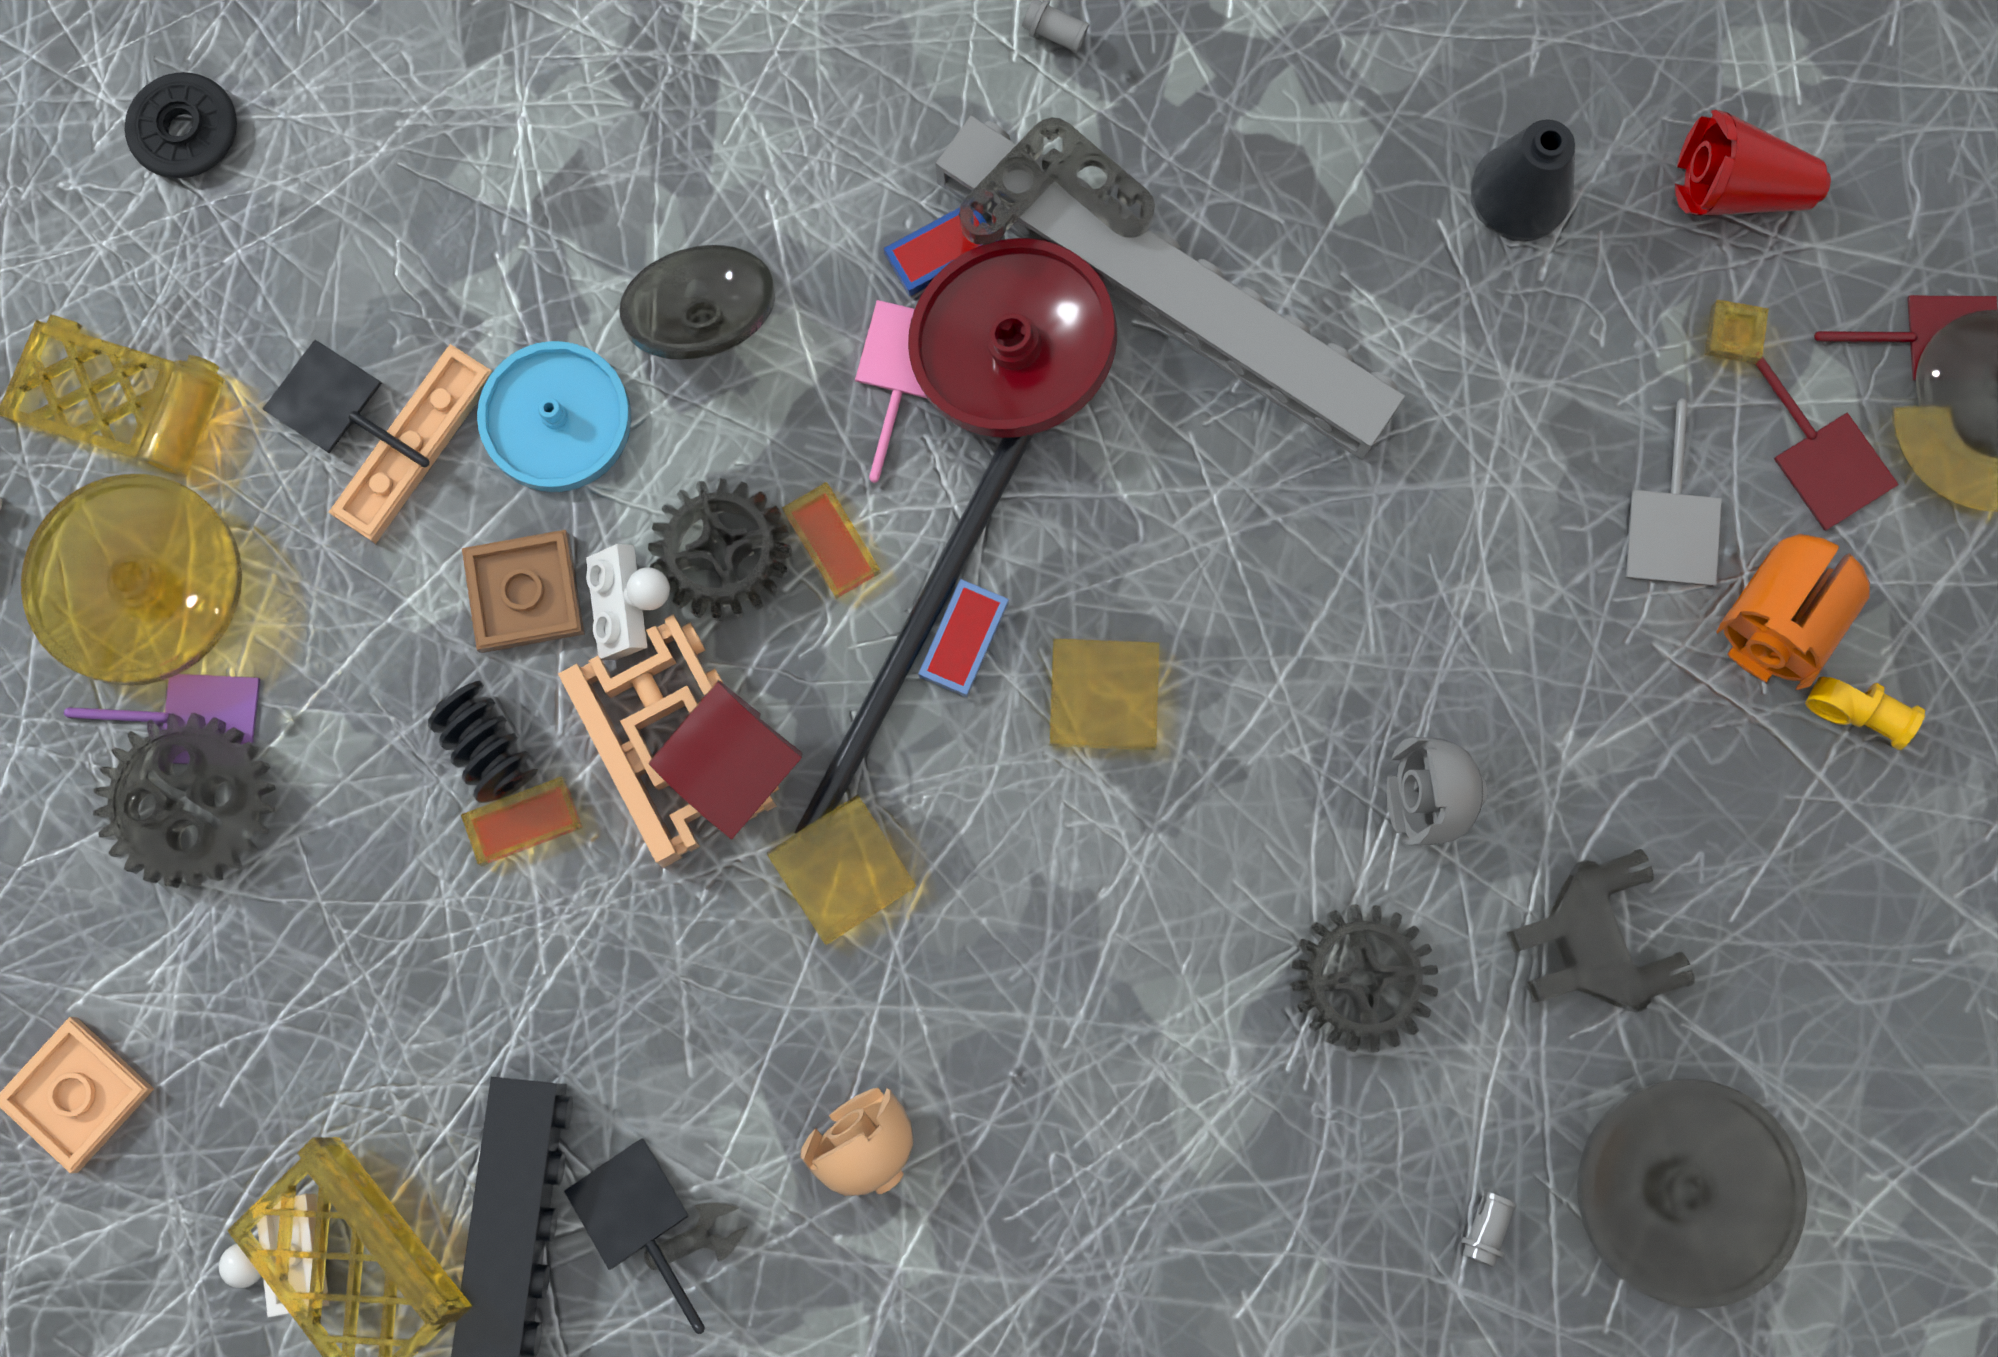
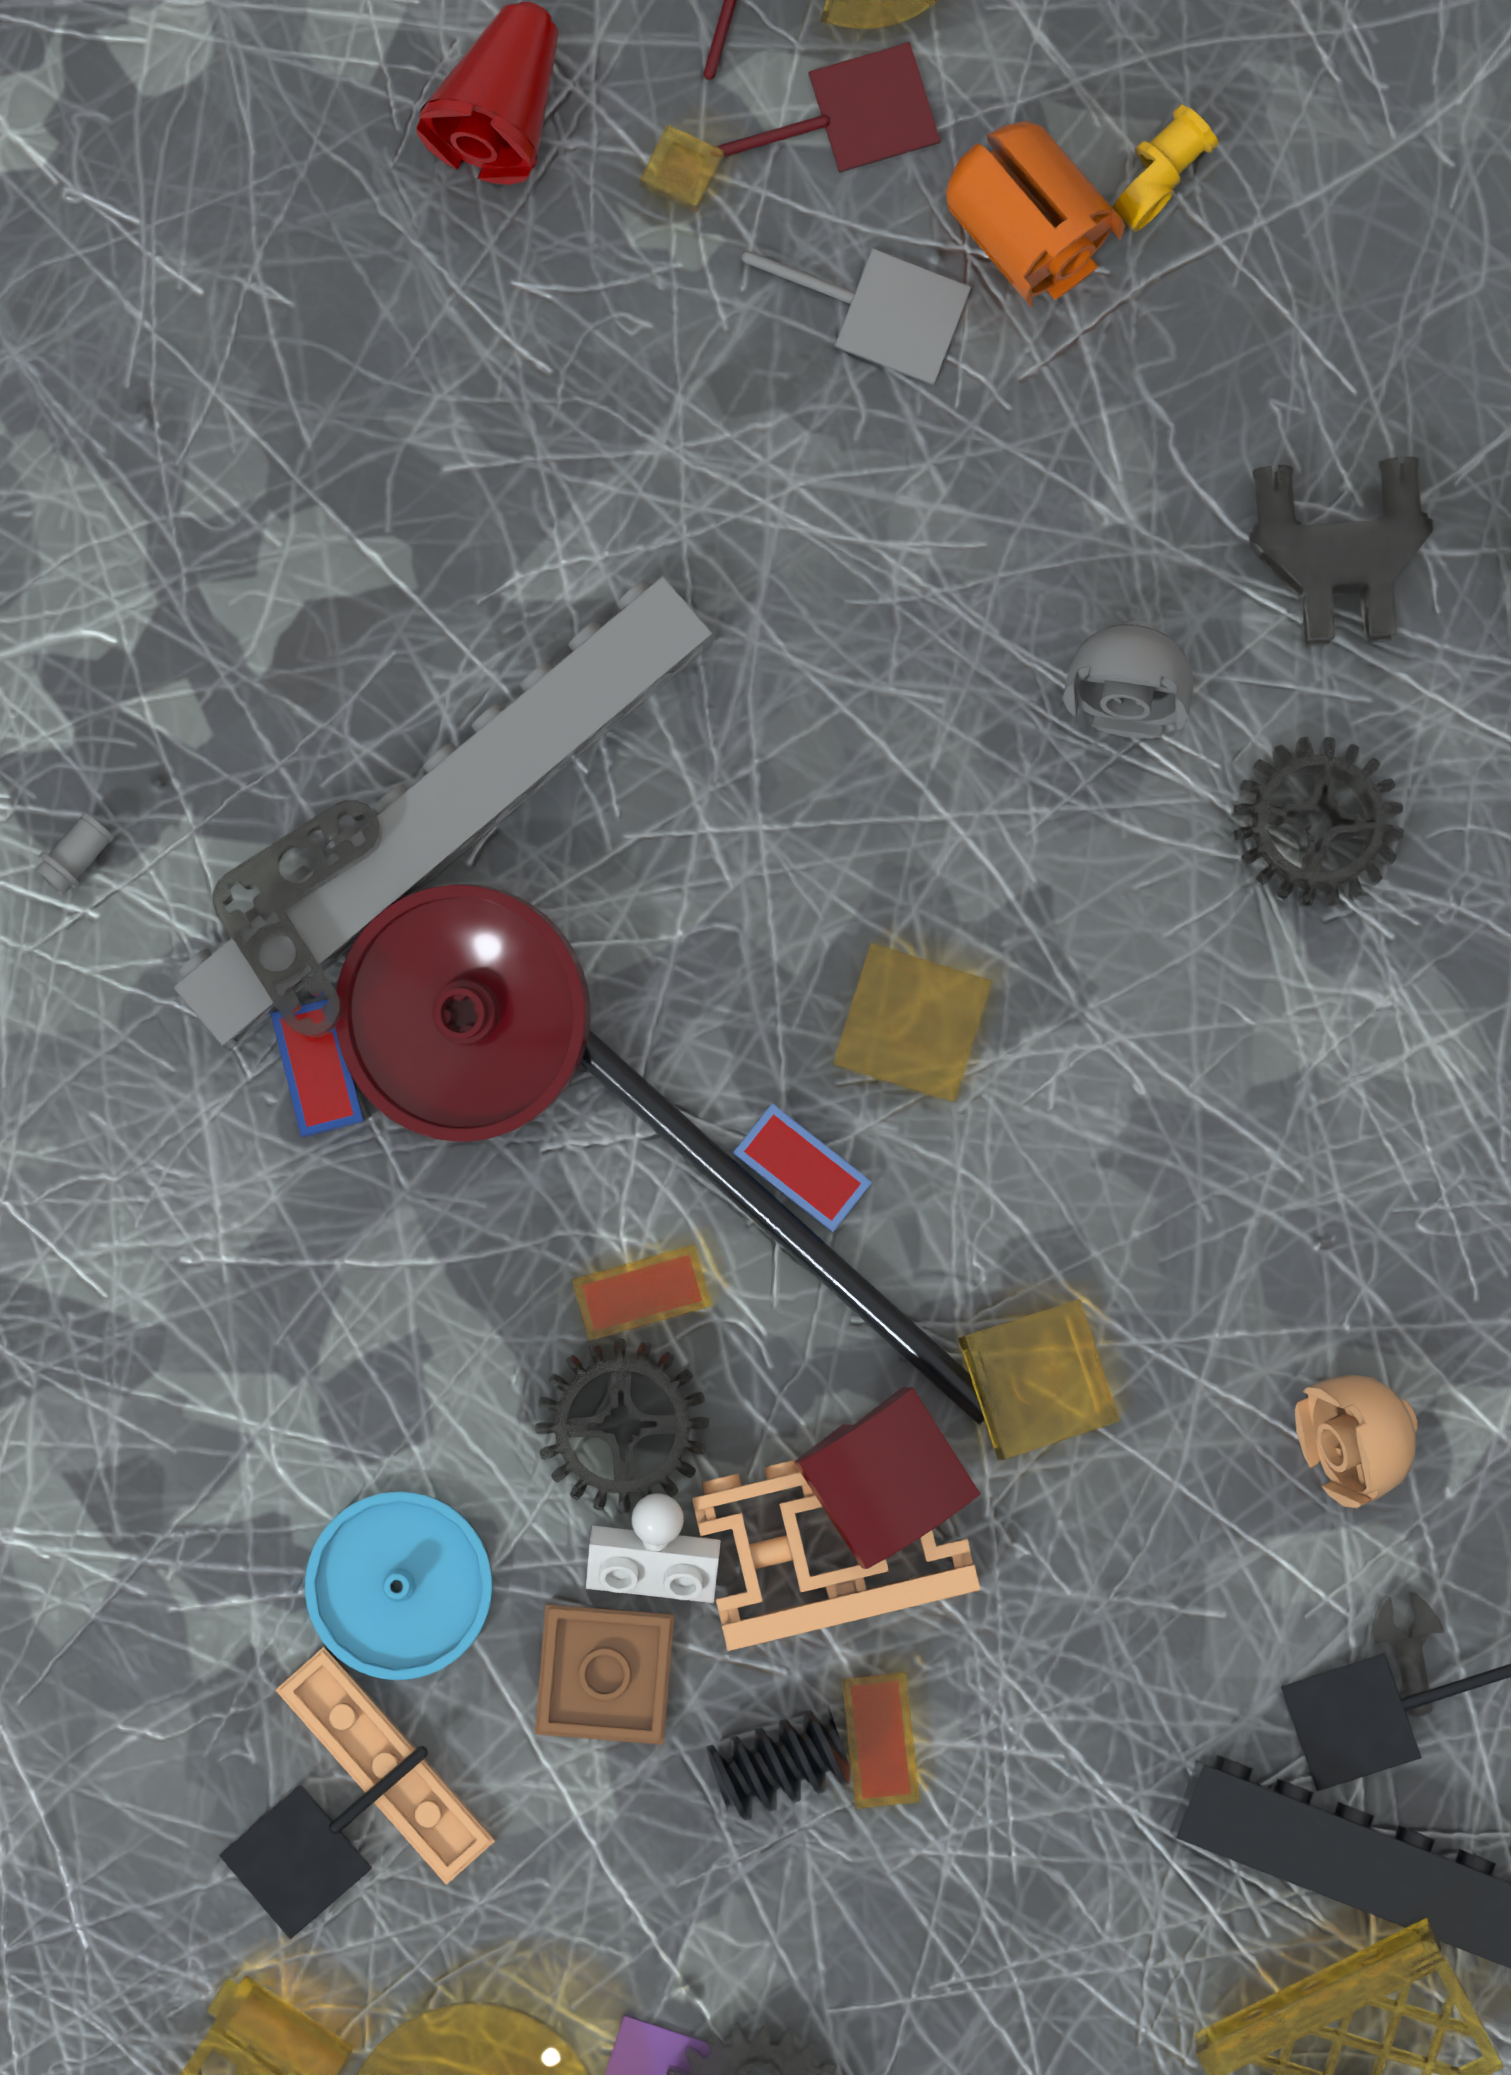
camera: 80 degrees left, 5 degrees up
clear smoke dish [619,245,776,361] -> none
bright pink piece [855,300,927,483] -> none
black cone [1470,119,1575,241] -> none

